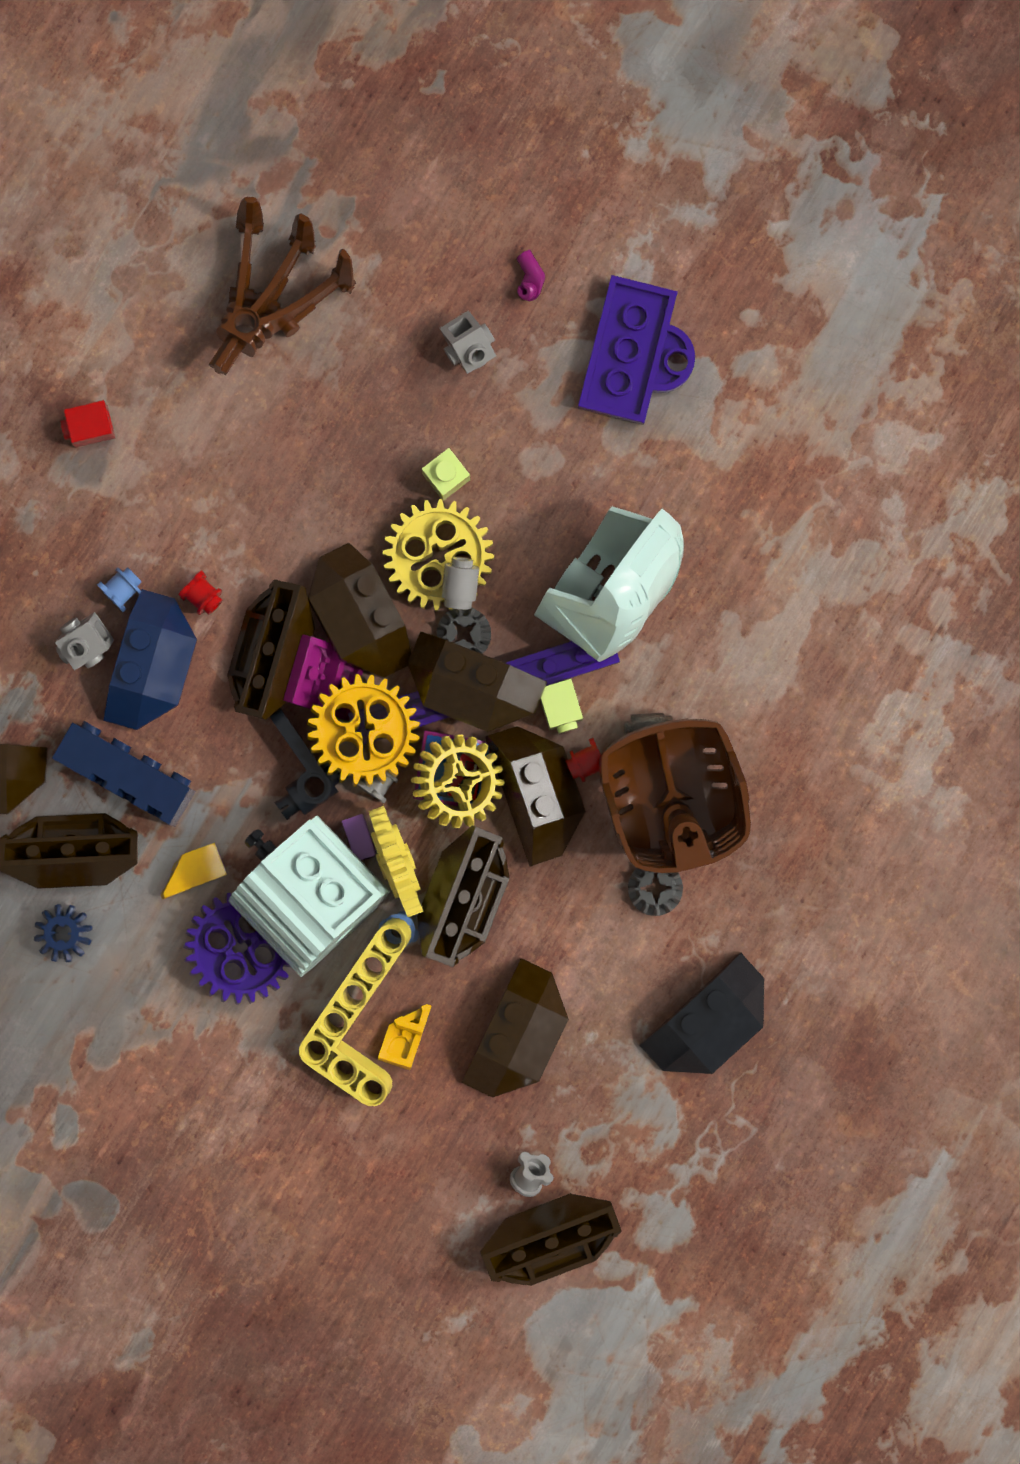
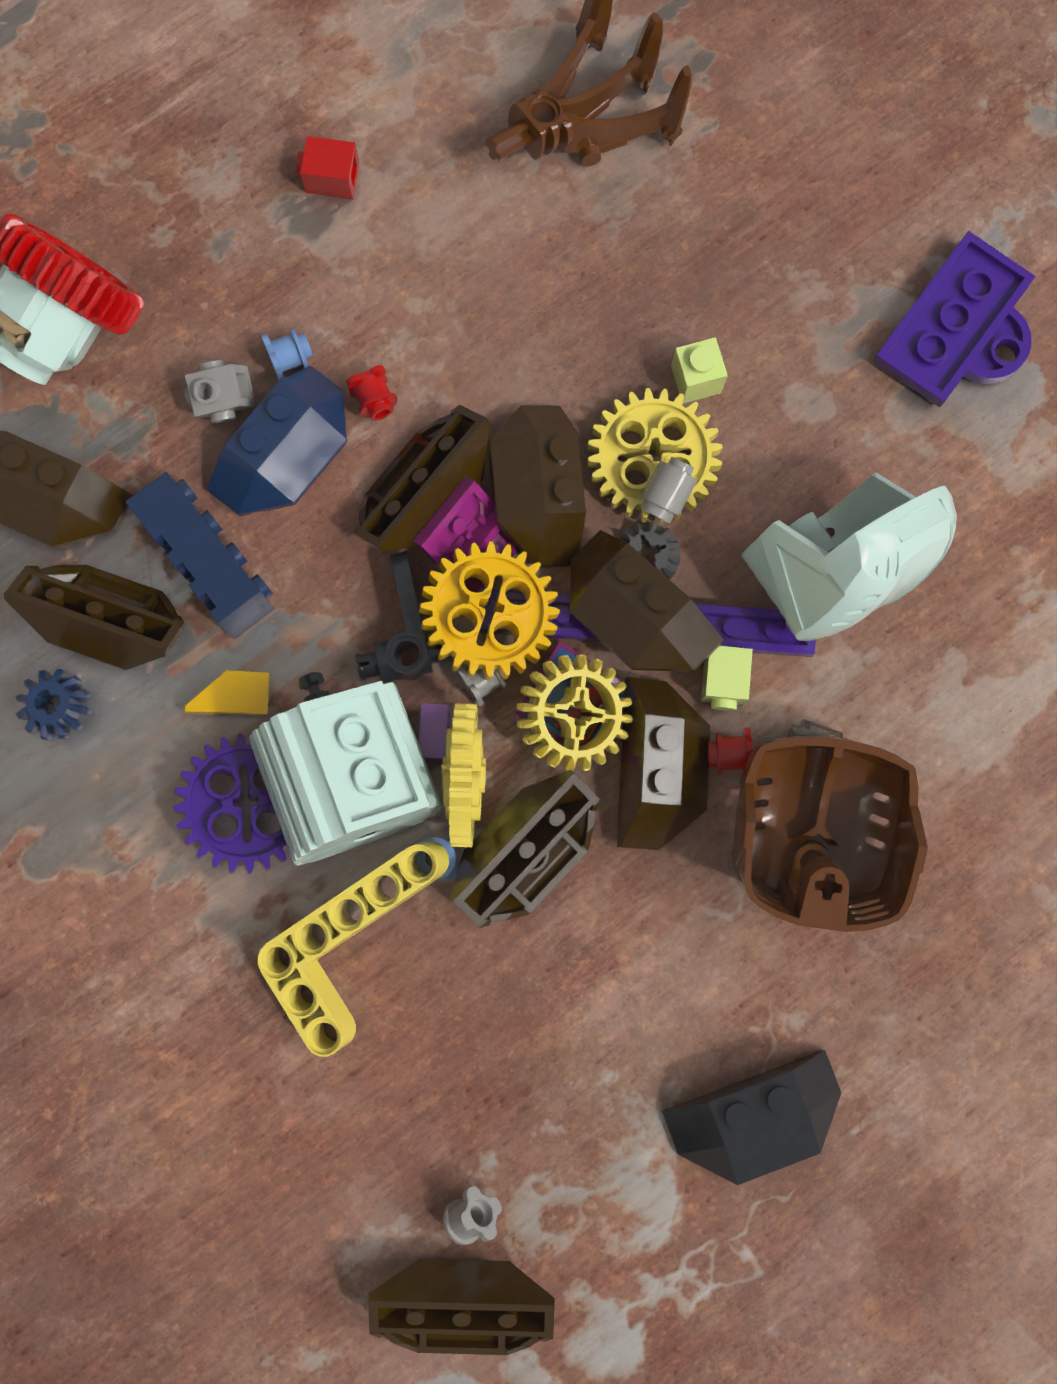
camera: 30 degrees right, 5 degrees down
yellow slope [378,1004,431,1070] -> none
light grey brick [440,310,496,374] -> none
dark brown wedge [461,958,569,1098] -> none
magenta arm [516,250,545,301] -> none
dark grey gear [628,868,683,916] -> none

